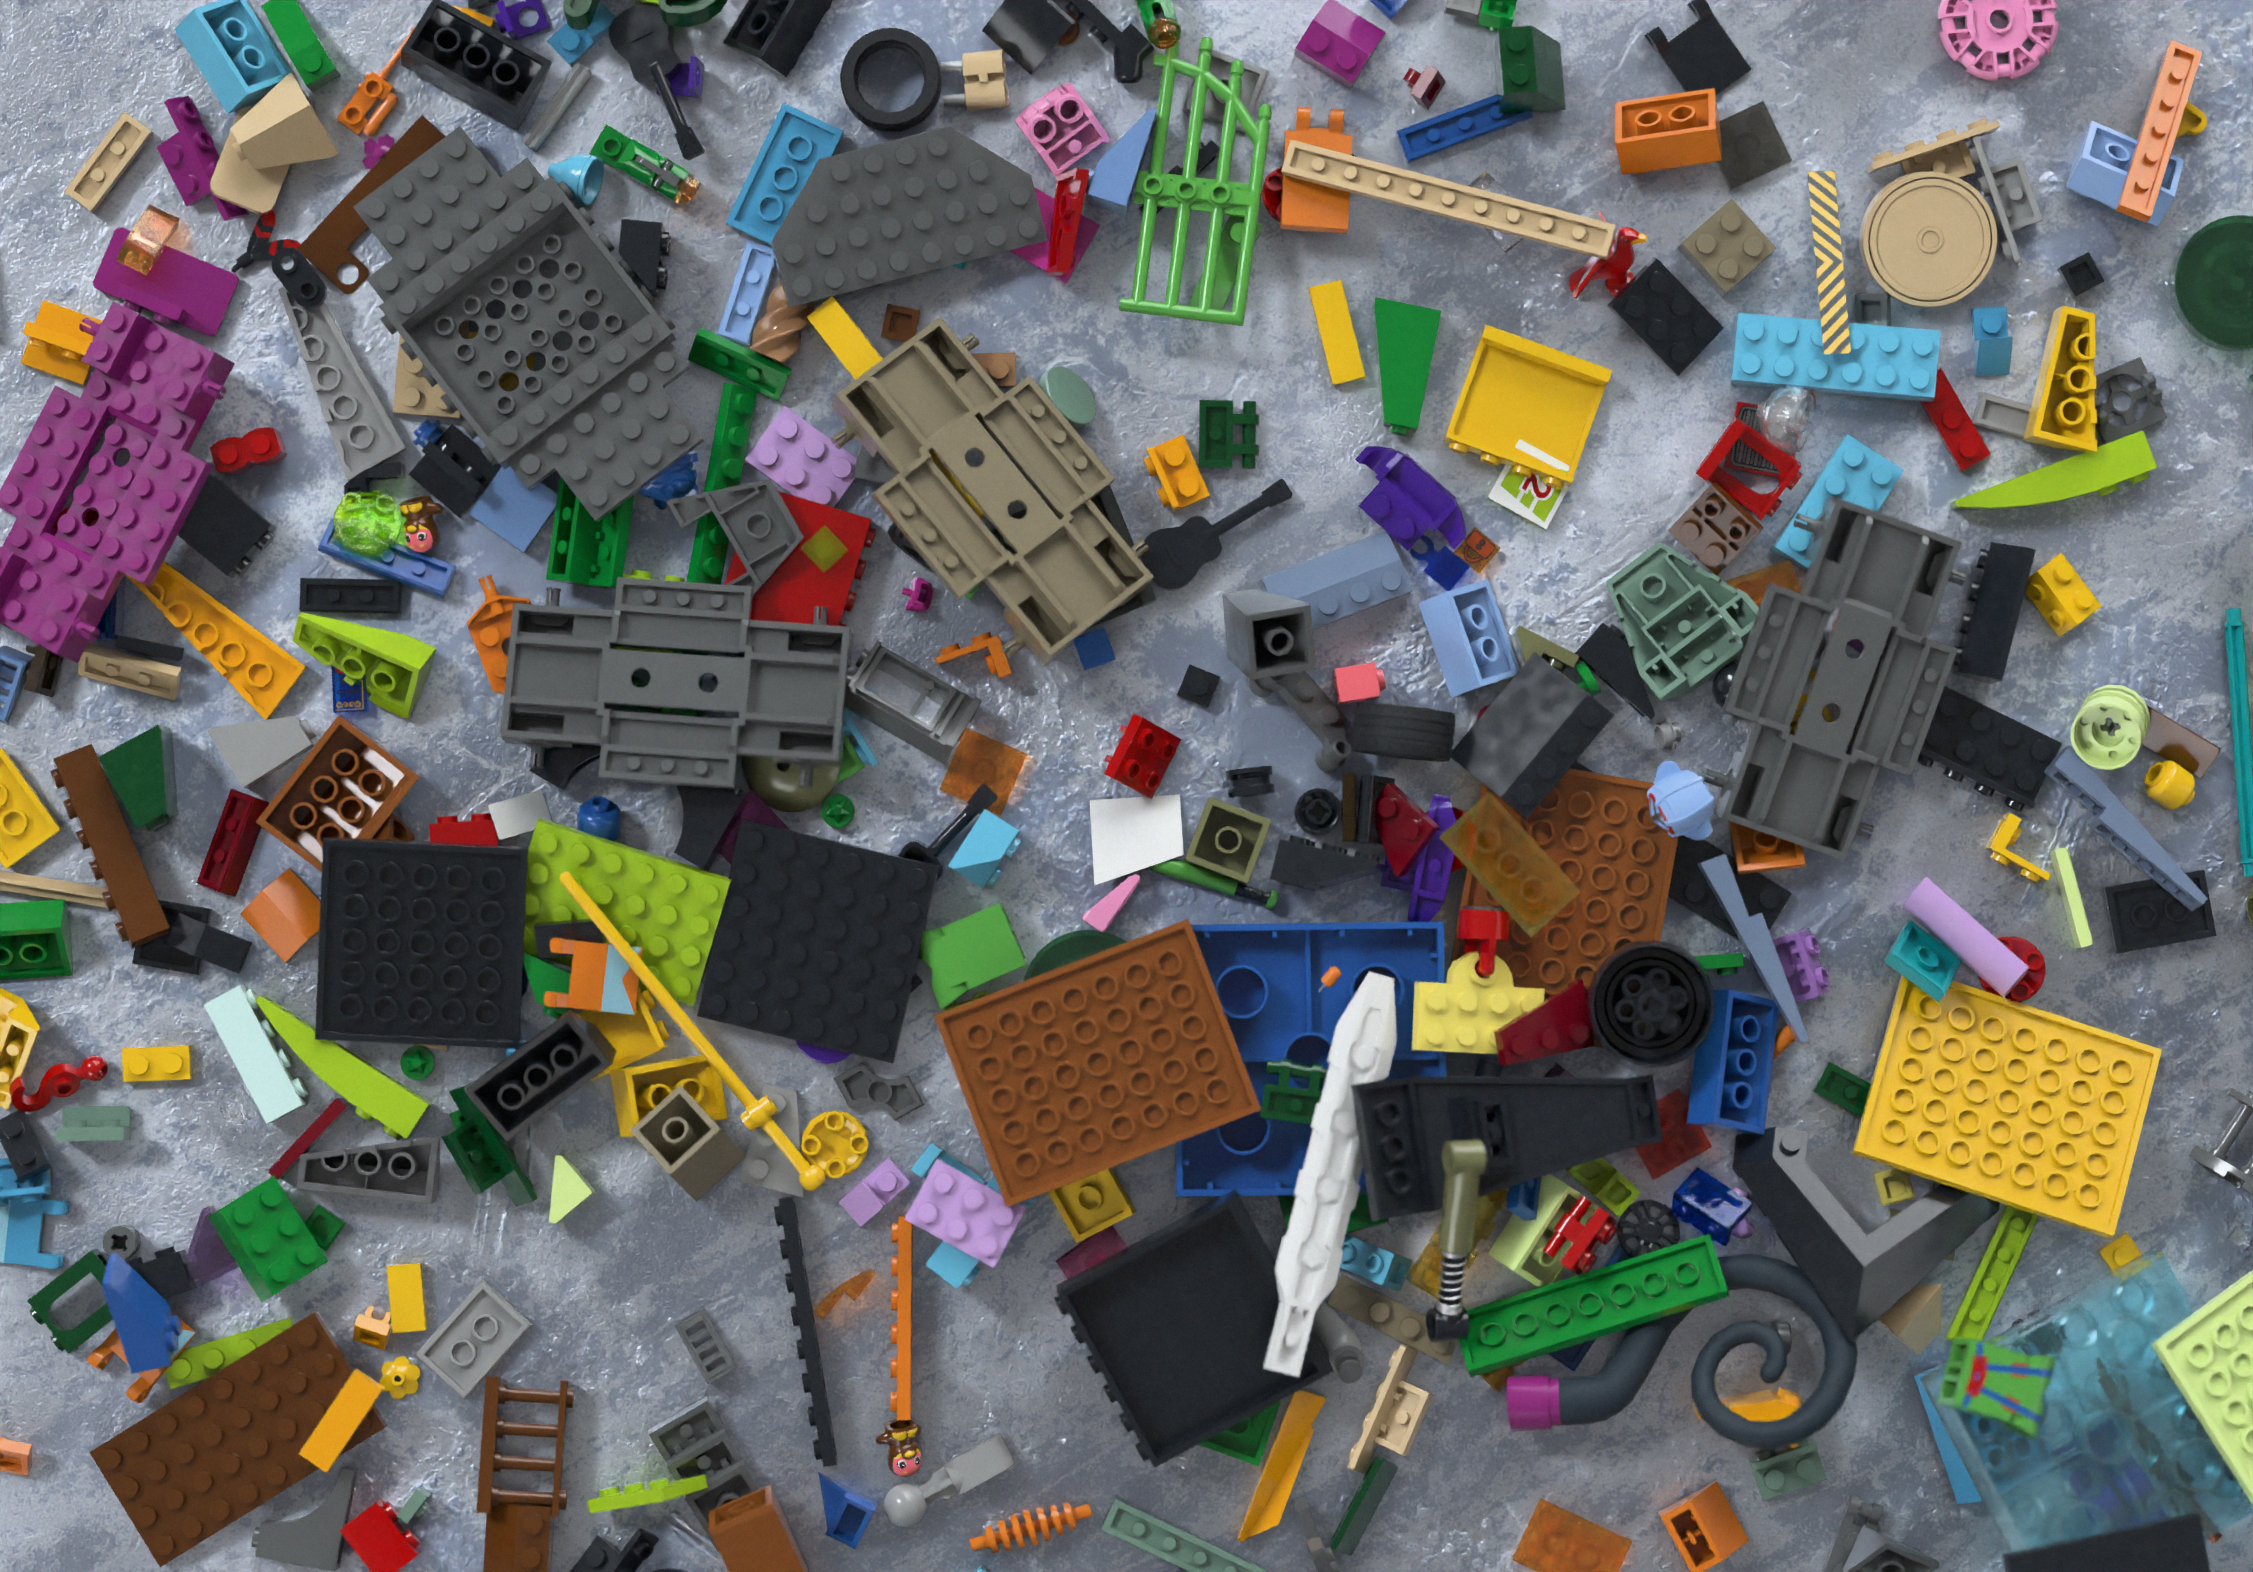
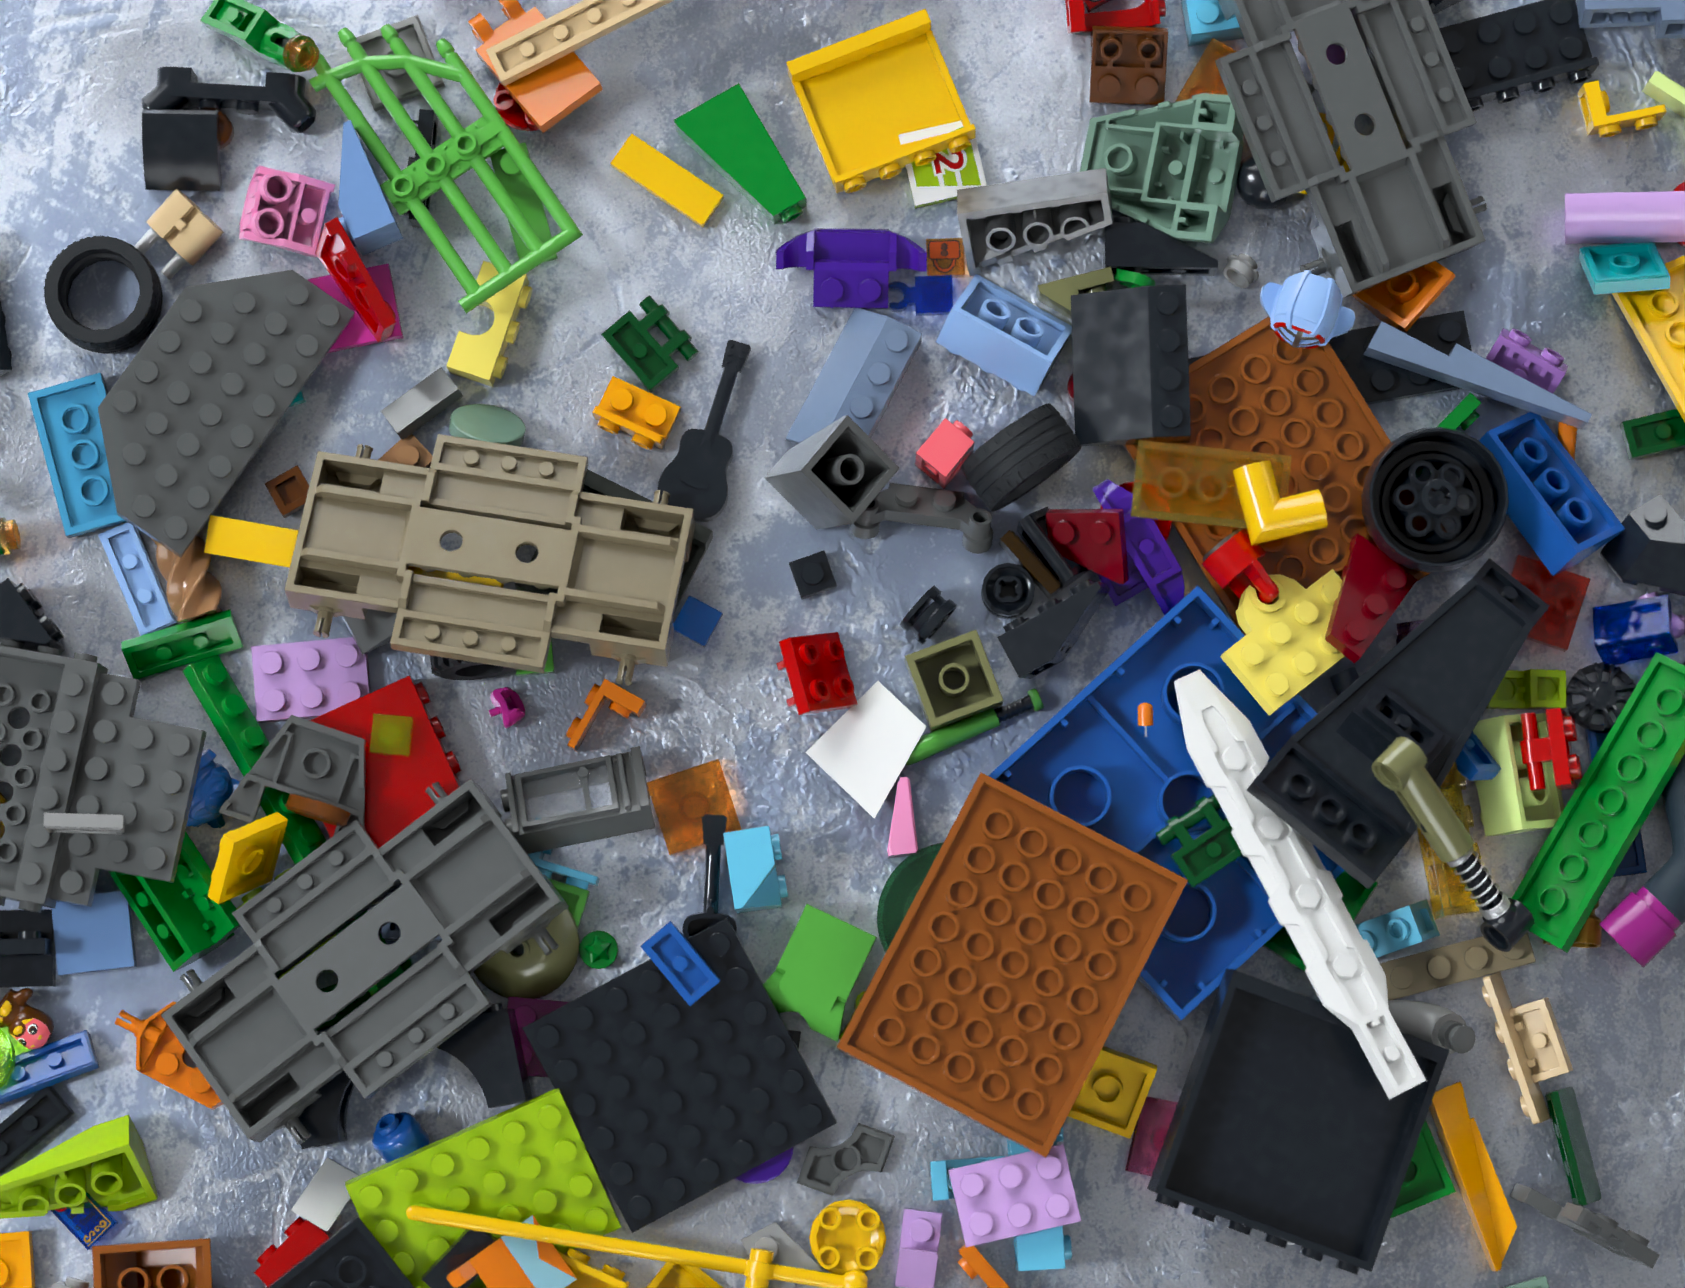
camera: 35 degrees left, 5 degrees down
none -> light grey tile [43,813,125,835]
none -> yellow plate [208,812,288,904]
none -> reddish brown tile [285,794,351,827]
none -> tile [381,367,463,440]
none -> light yellow arch [447,260,532,387]
none -> blue plate [640,921,720,1006]
none -> flat silver wedge [957,168,1113,276]
none -> yellow brick [1233,460,1328,546]

